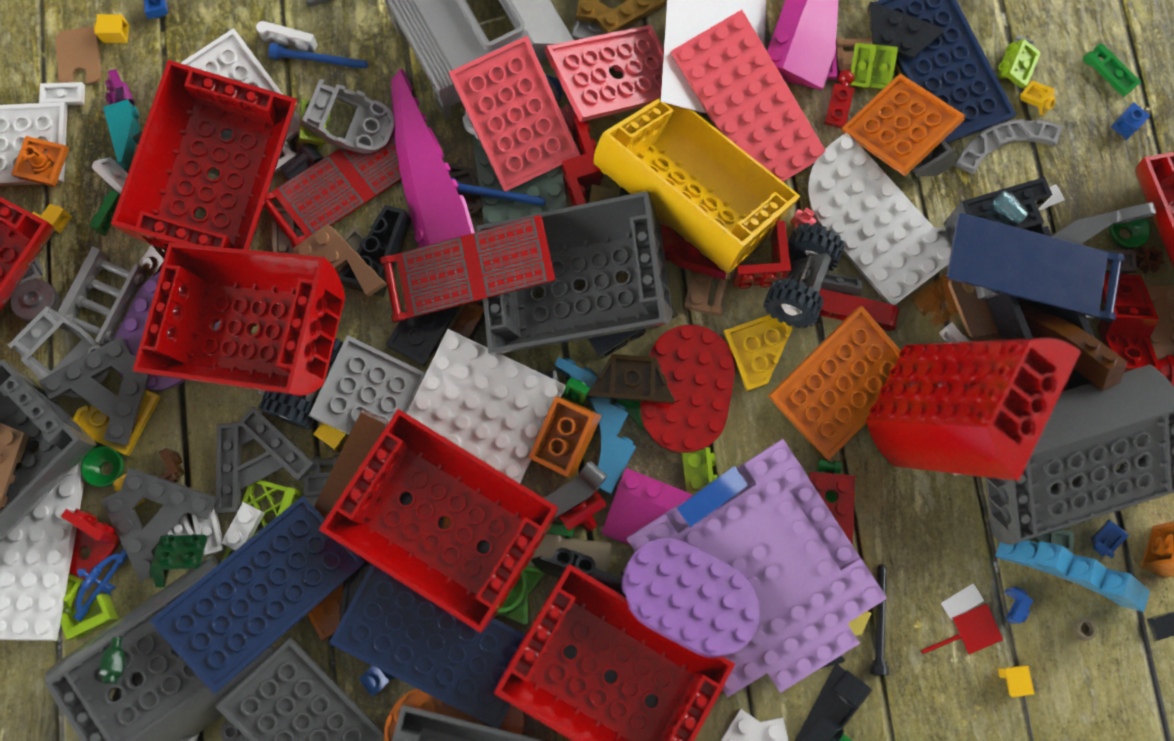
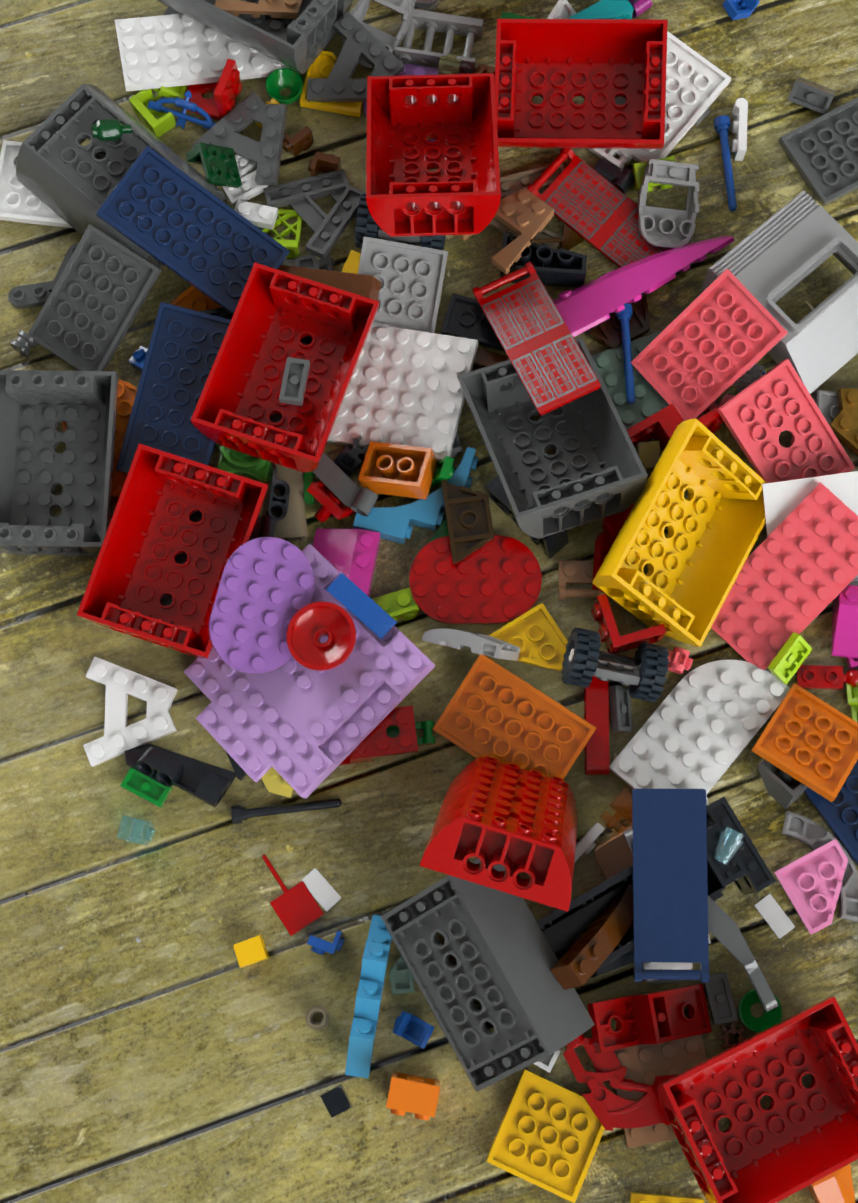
camera: 80 degrees right, 0 degrees up
none -> dark grey plate [279,357,310,406]
none -> red dish [287,602,356,671]
none -> reddish brown bracket [308,151,341,177]
none -> black plate [333,436,369,476]
none -> light grey slope [421,628,520,661]
none -> olive gear [438,53,461,75]
none -> dark brown piece [530,225,584,250]
none -> lime bracket [767,632,812,685]
none -> bright pink plate [774,839,848,935]

